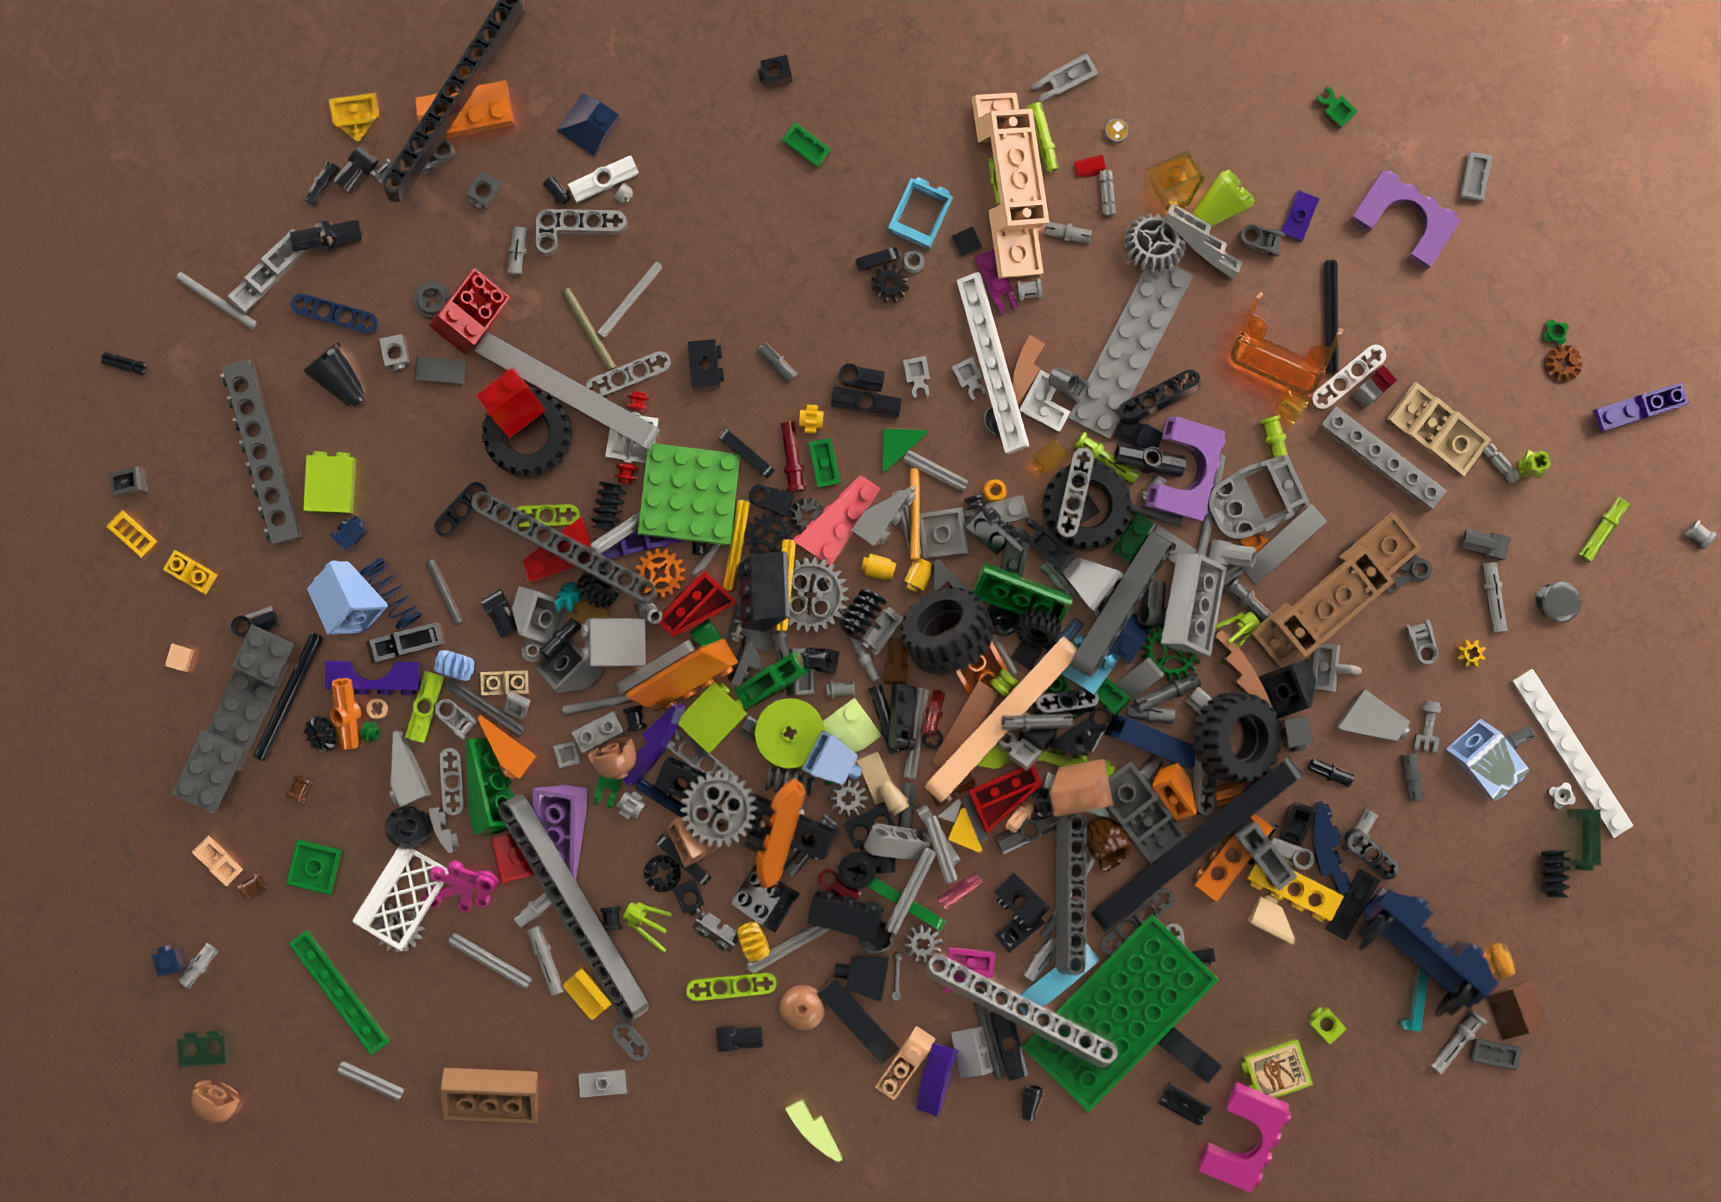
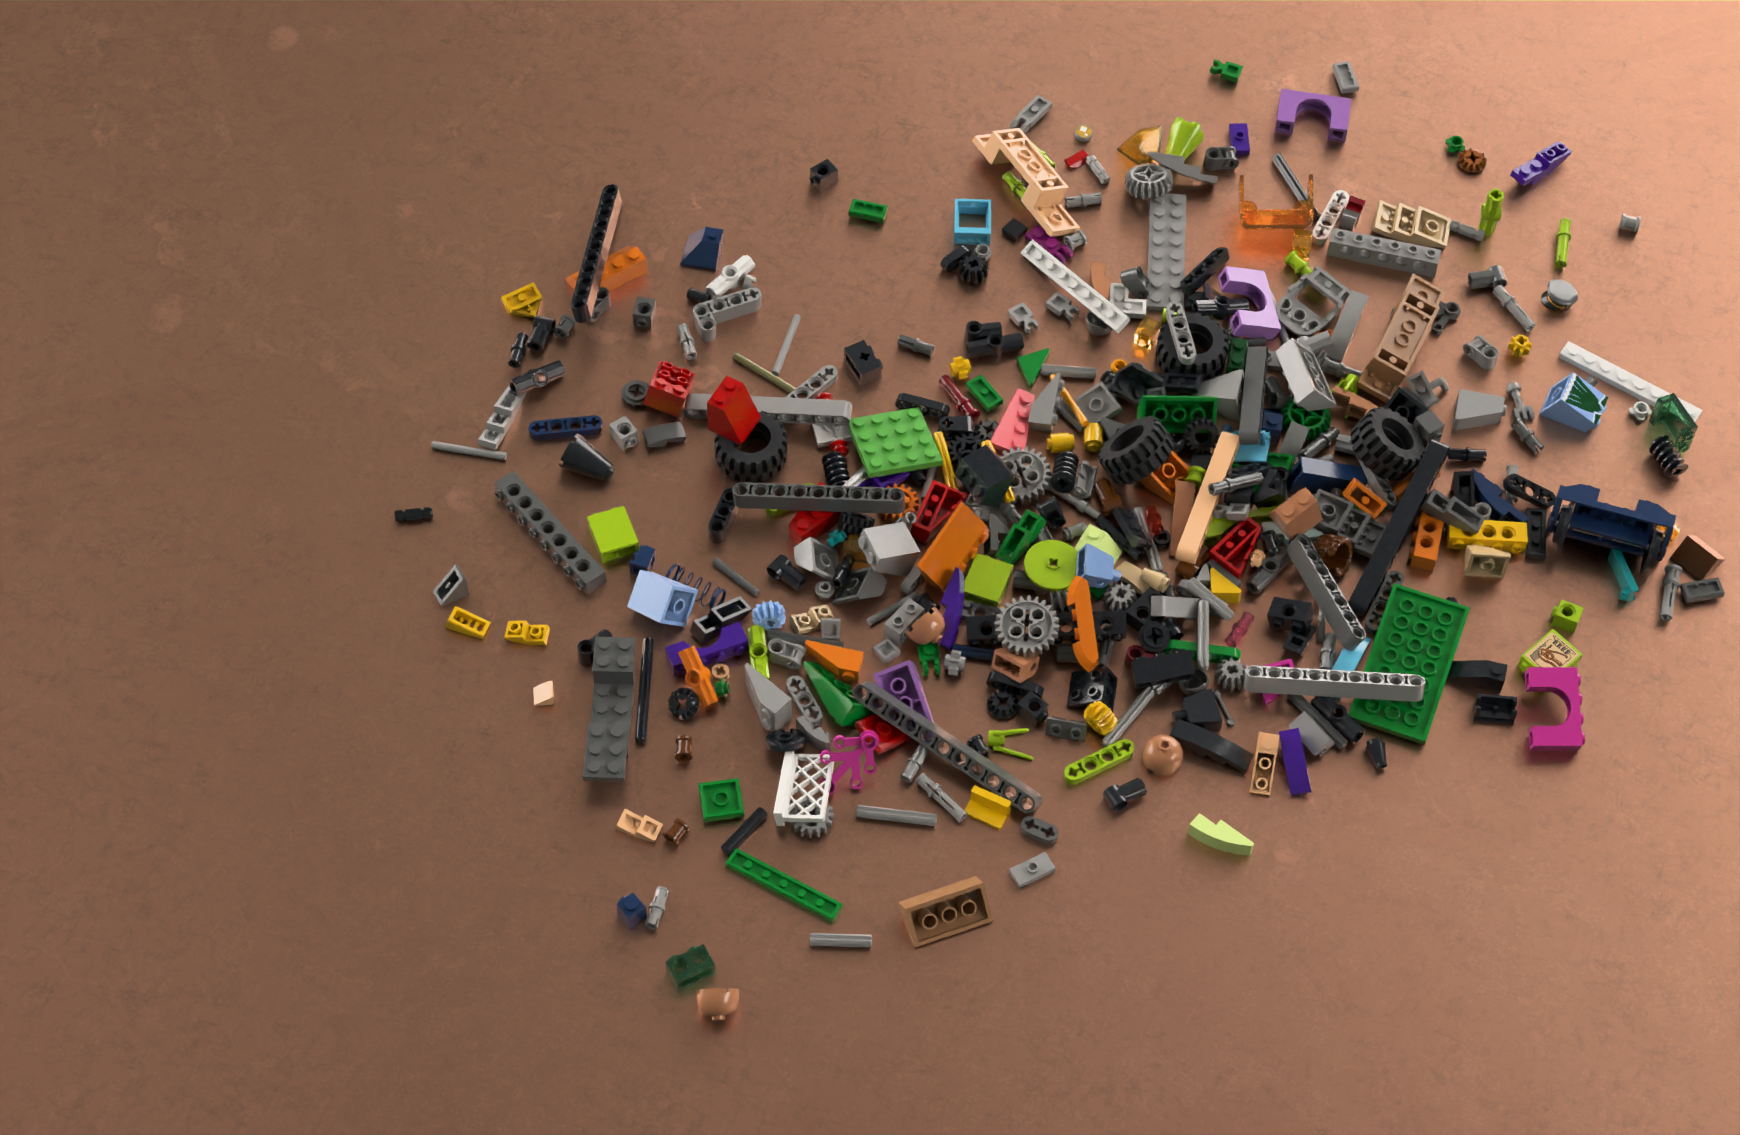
camera: 25 degrees left, 30 degrees down
none -> black axle [721,807,768,855]

